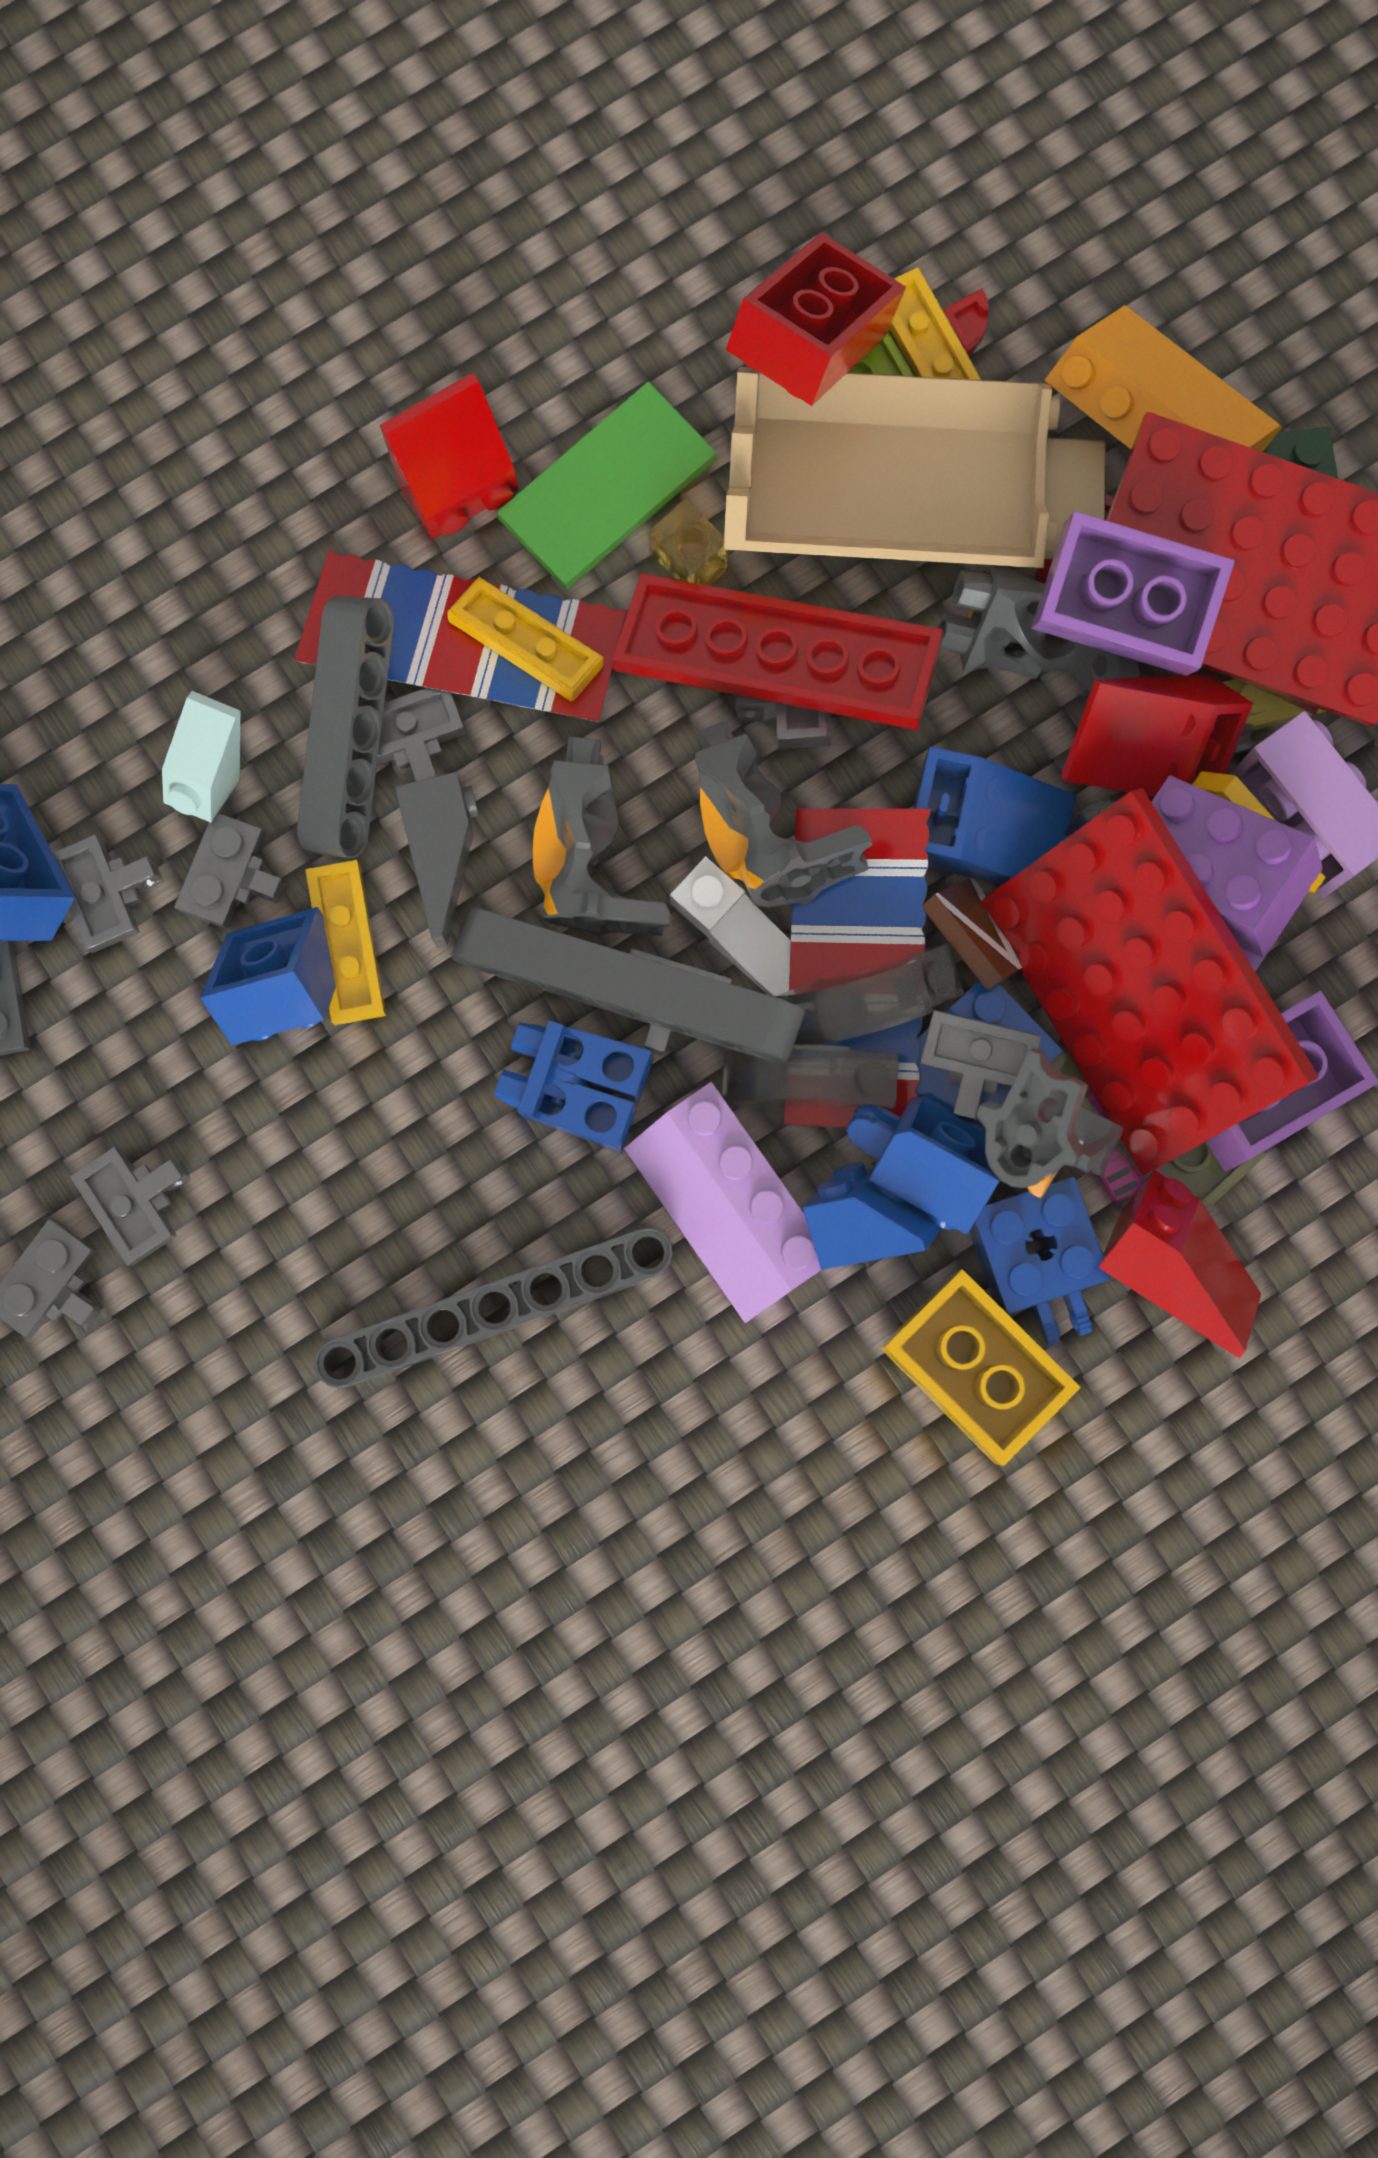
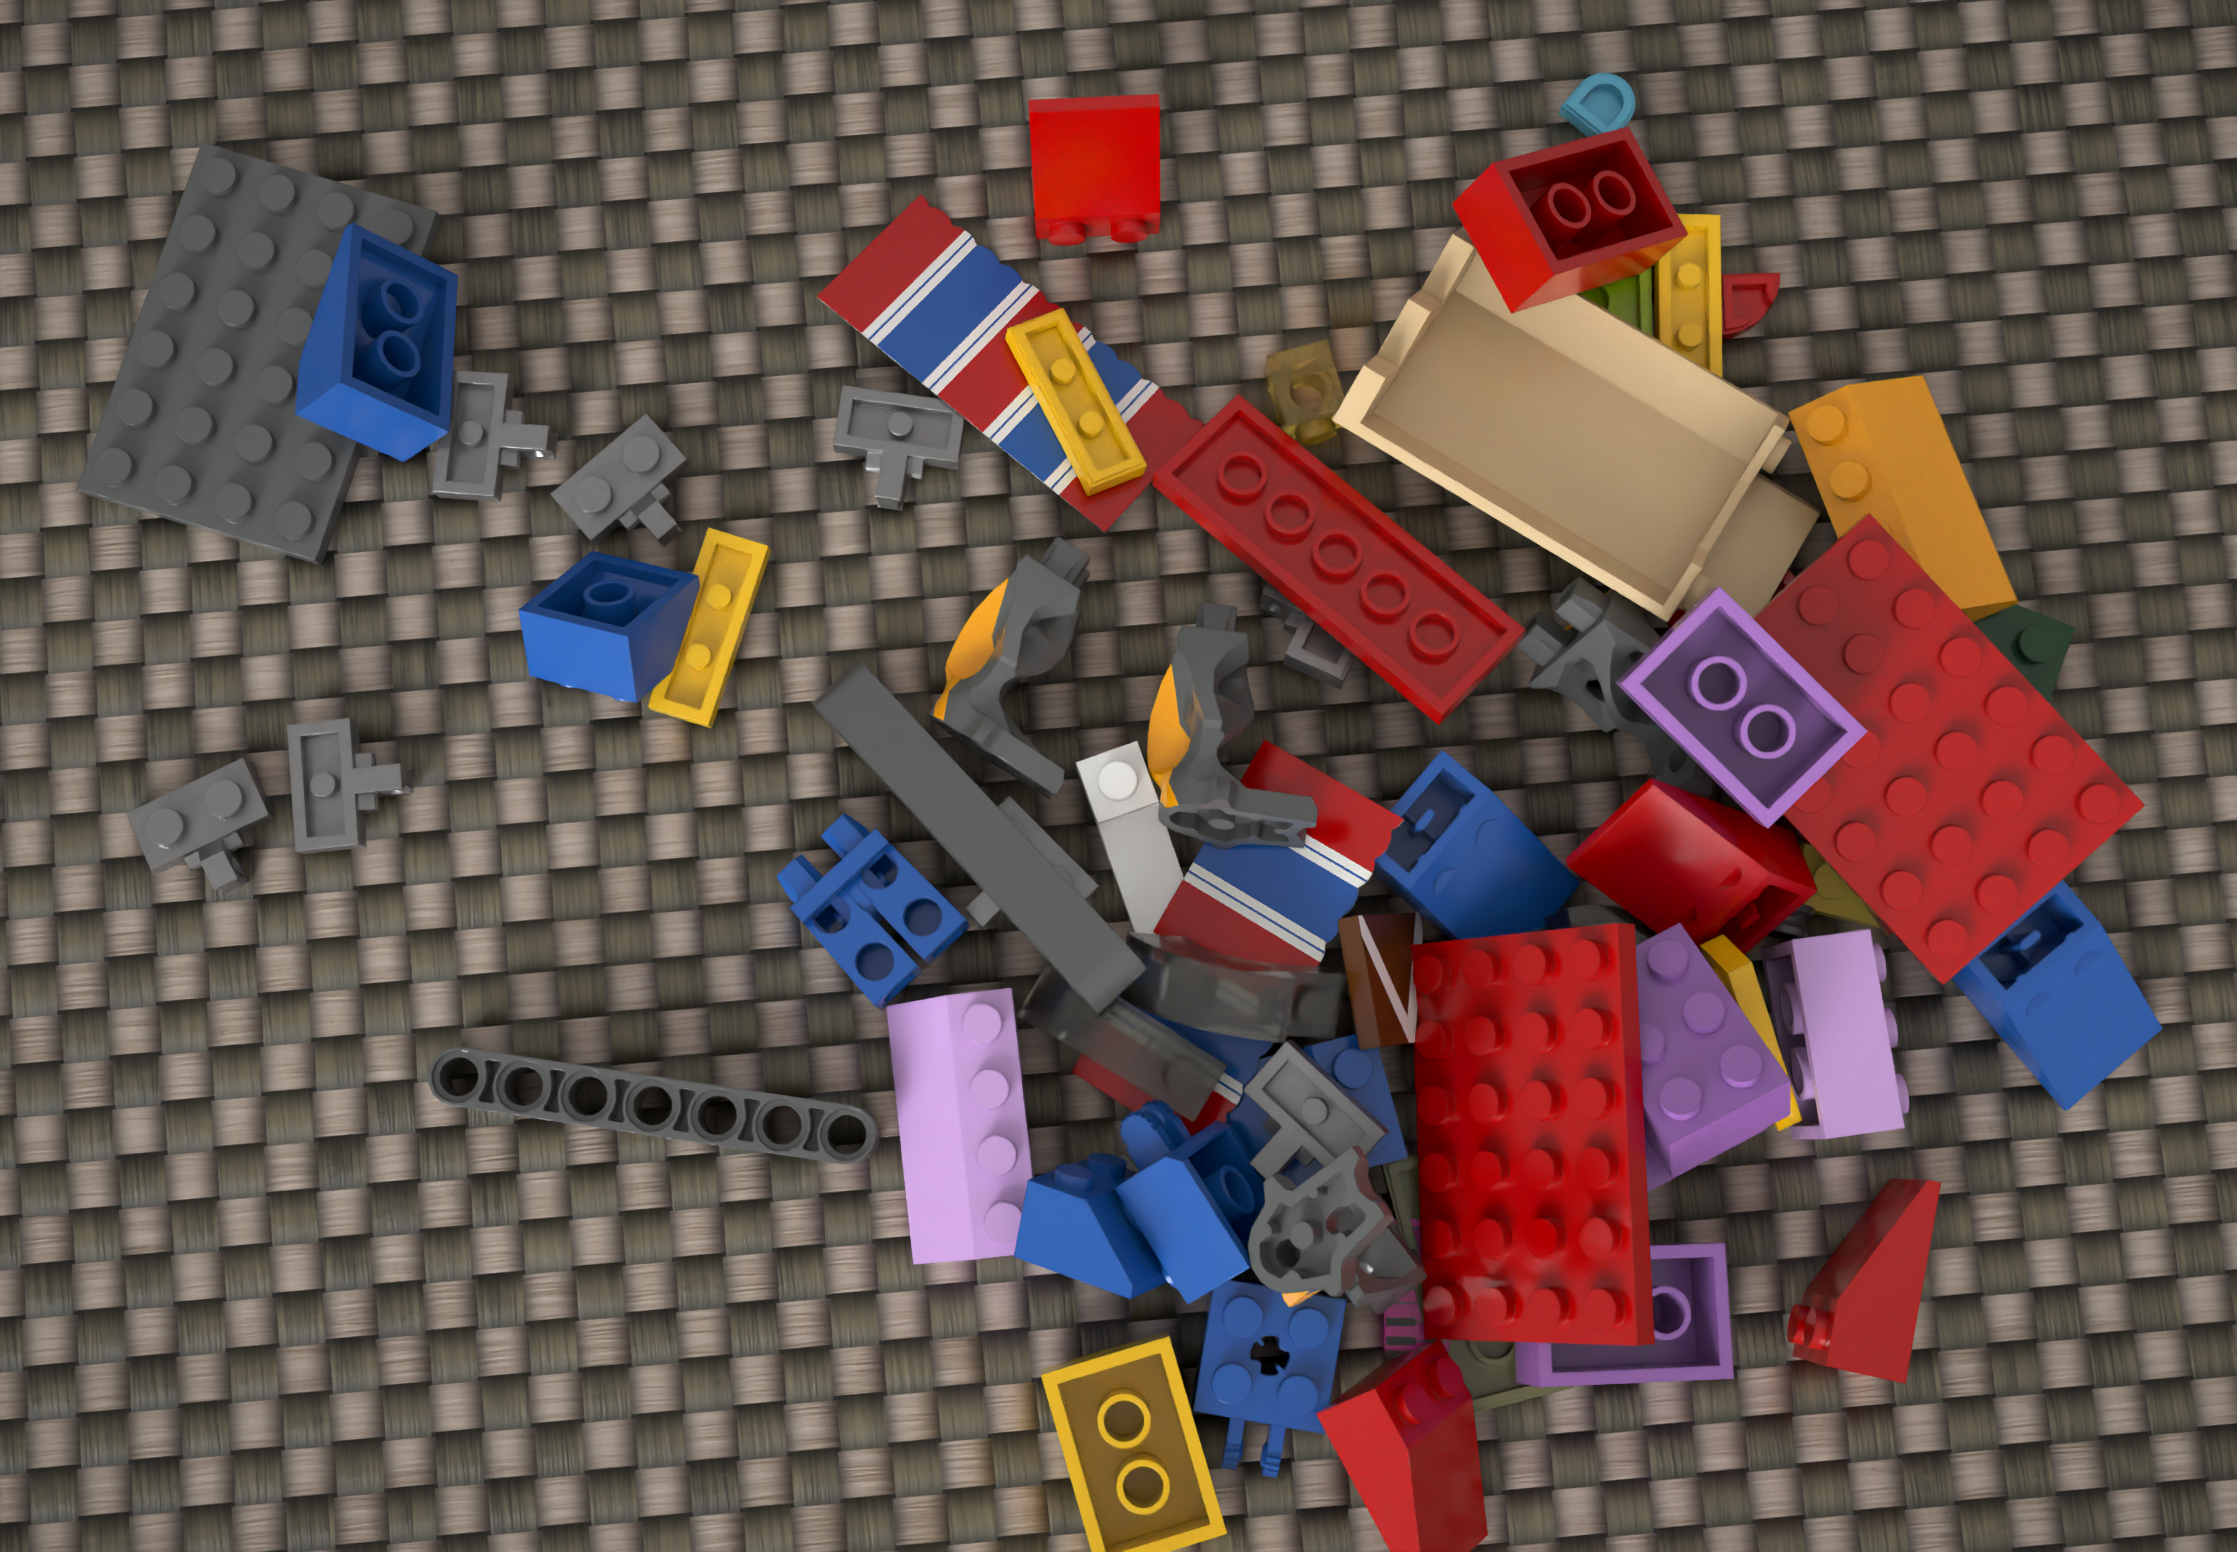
camera: 25 degrees right, 0 degrees up
light aqua slope [162,691,241,822] -> none
dark grey beam [297,595,394,859] -> none
dark grey slope [395,772,479,948] -> none
bright green tile [497,382,717,591] -> none
none -> medium azure tile [1558,73,1635,137]

